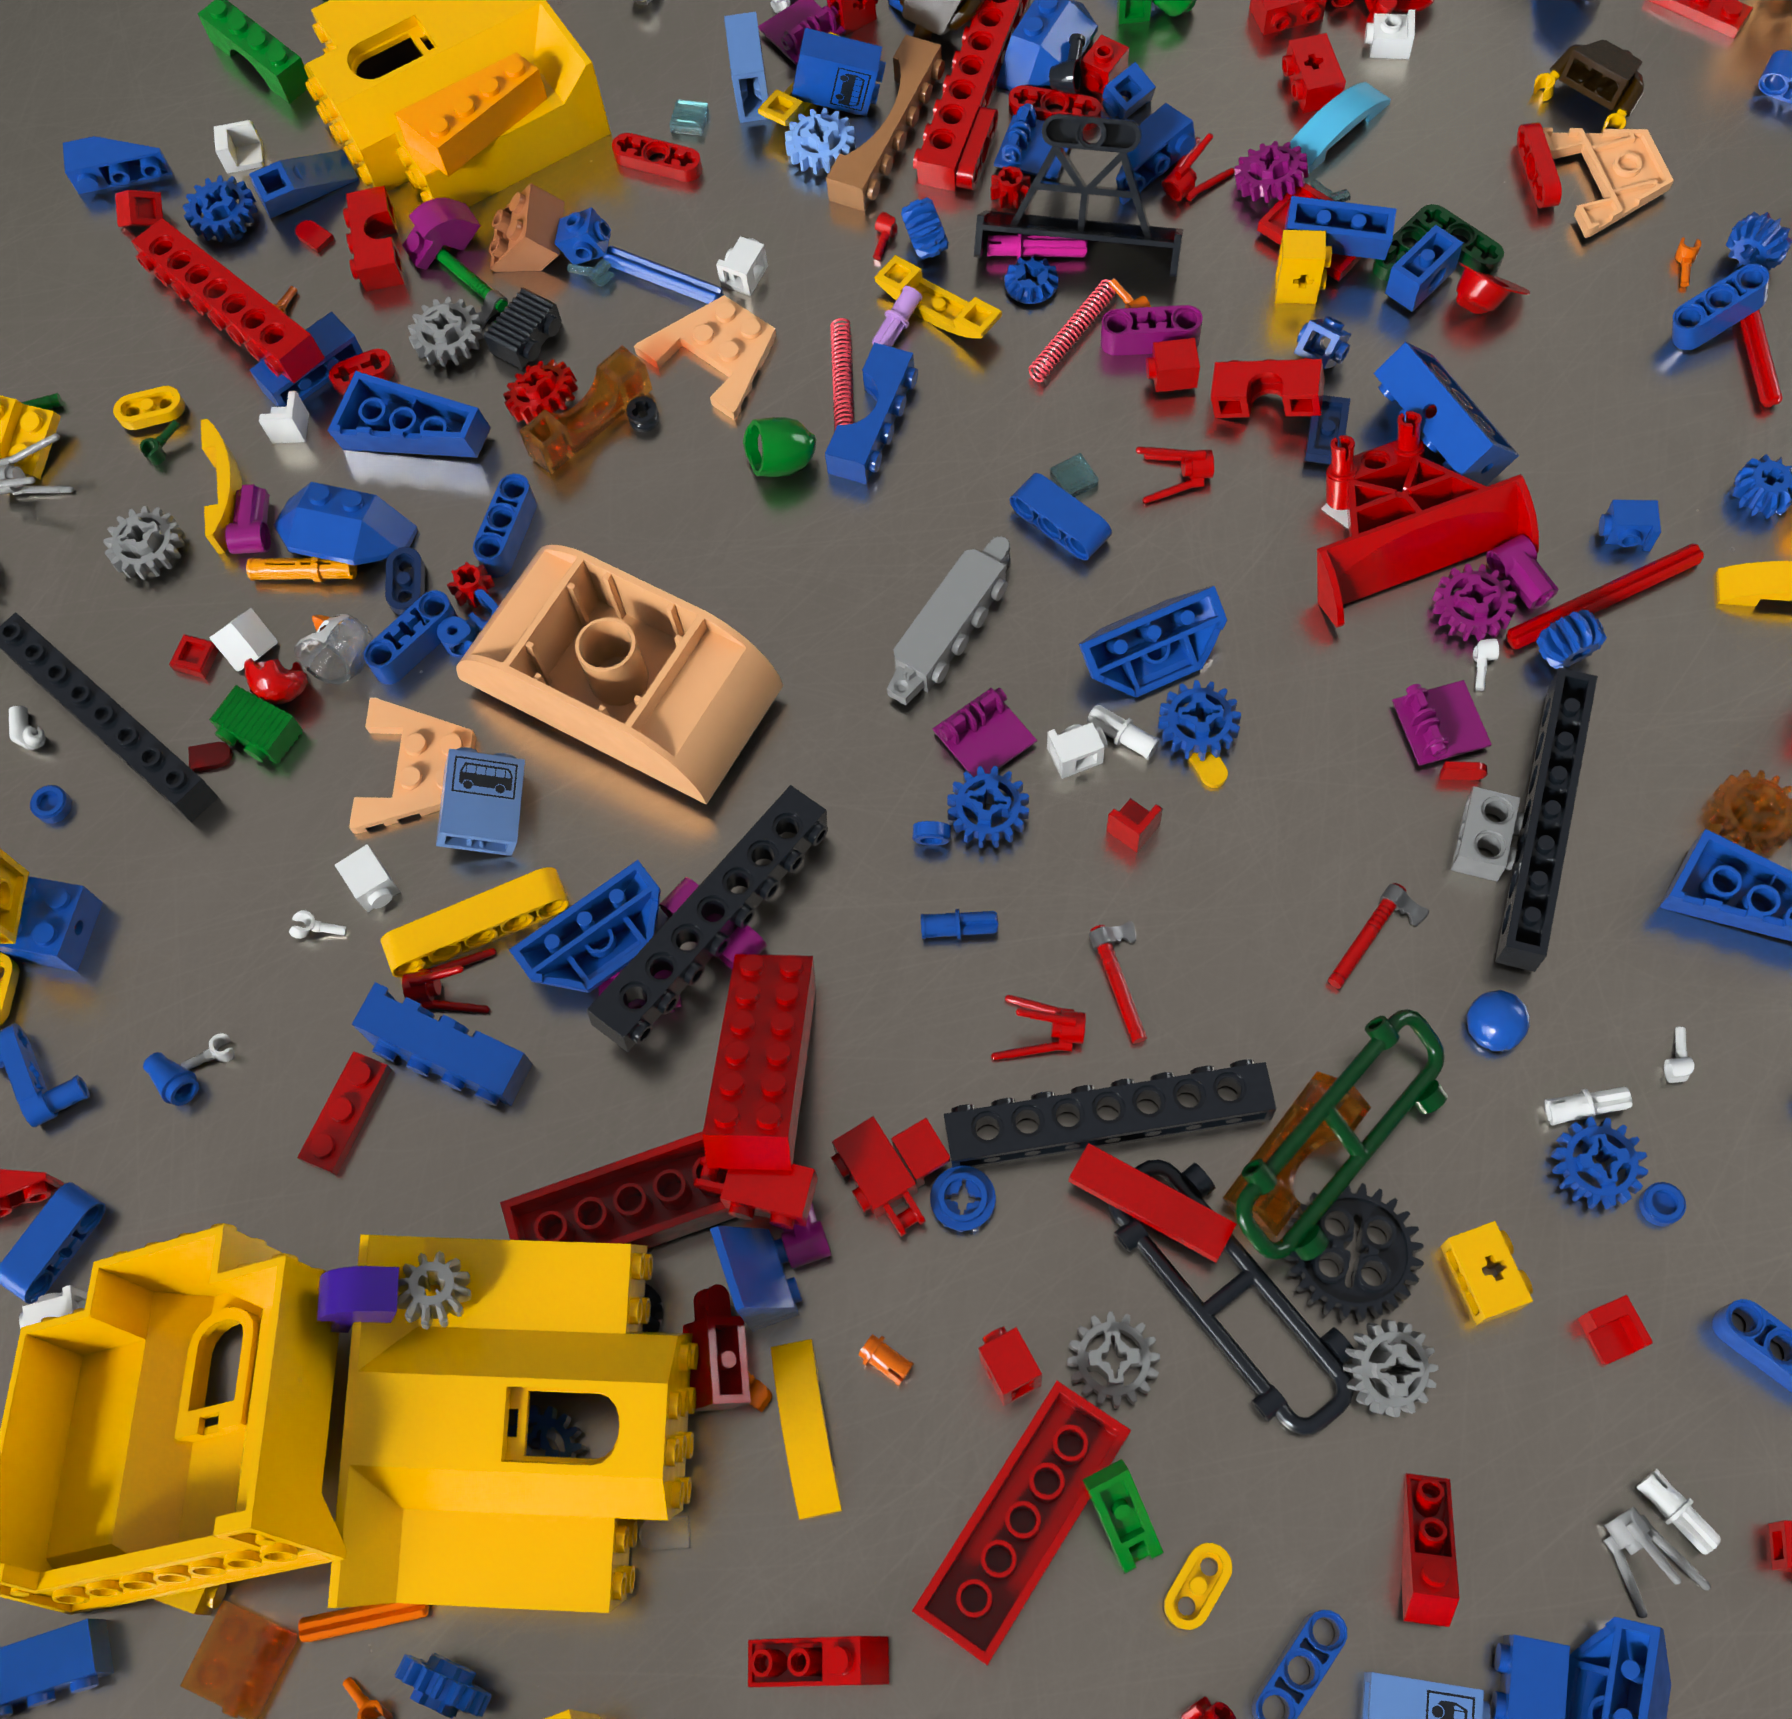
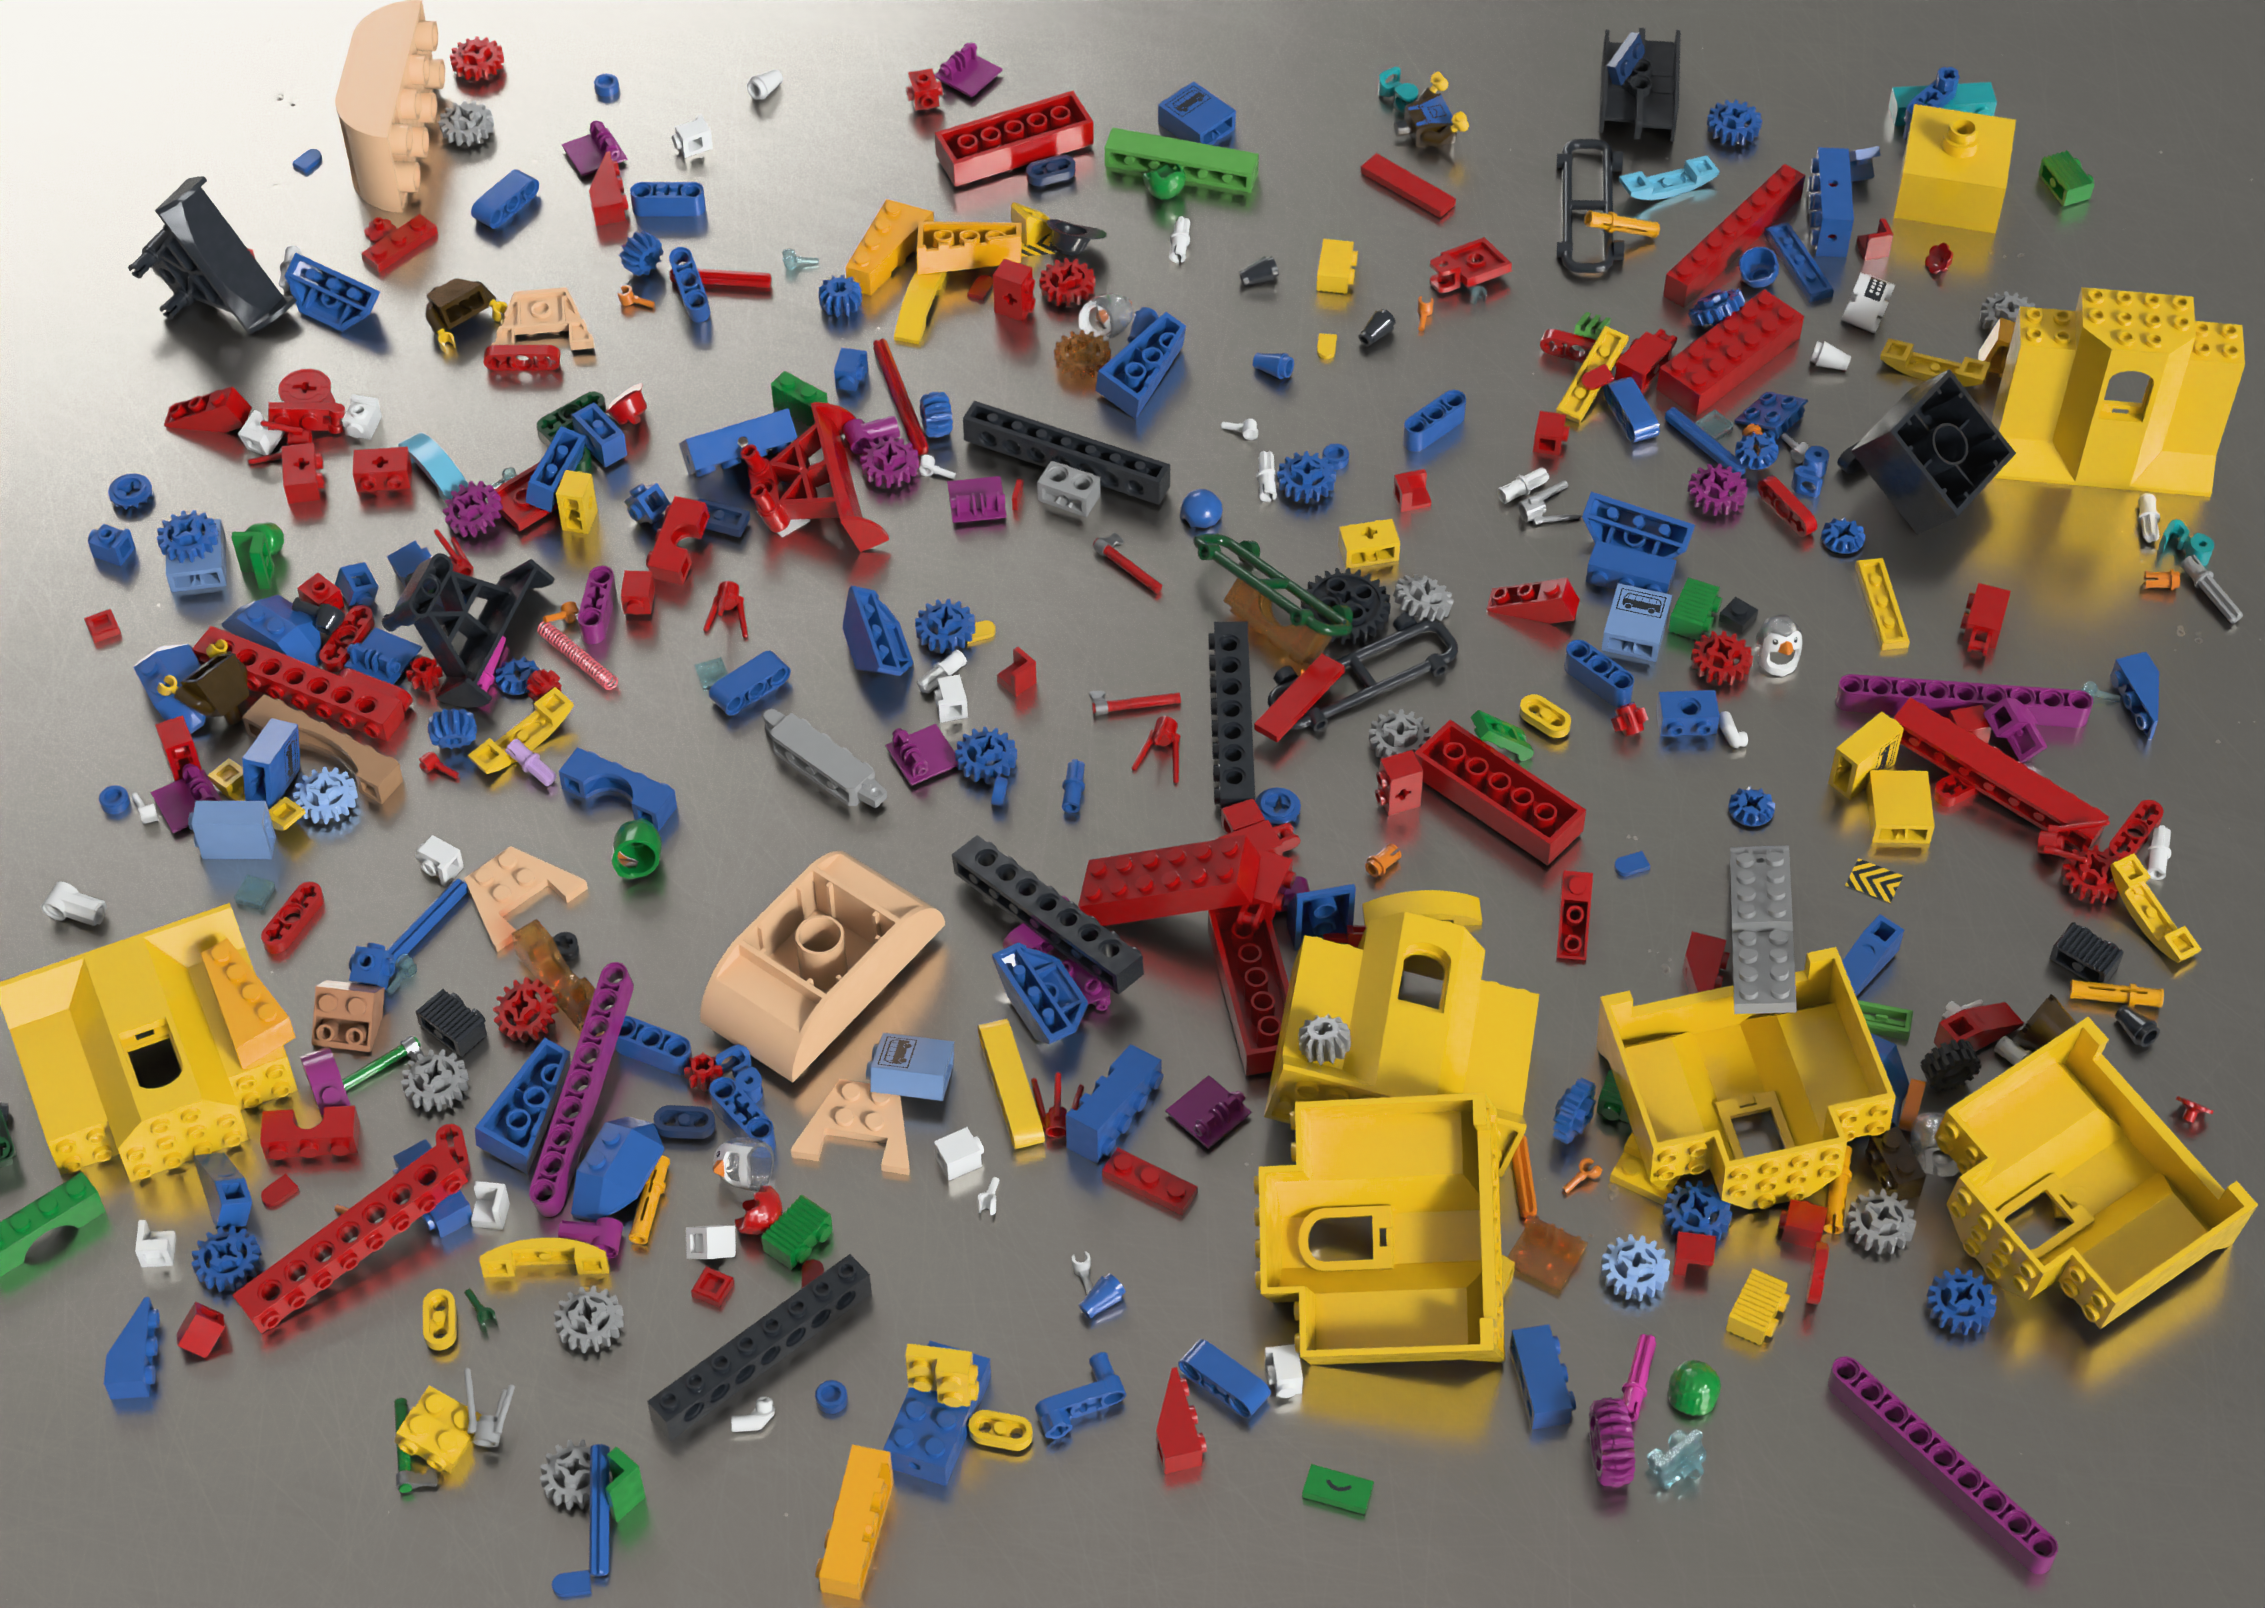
camera: 90 degrees left, 15 degrees down
dark purple brick [317,1266,399,1333] -> none
coral piece [830,318,854,432] -> none
none -> red gear [526,669,562,702]
none -> magenta beam [529,962,634,1217]
none -> green brick [771,371,828,427]
none -> magenta hinge [1165,1075,1252,1149]

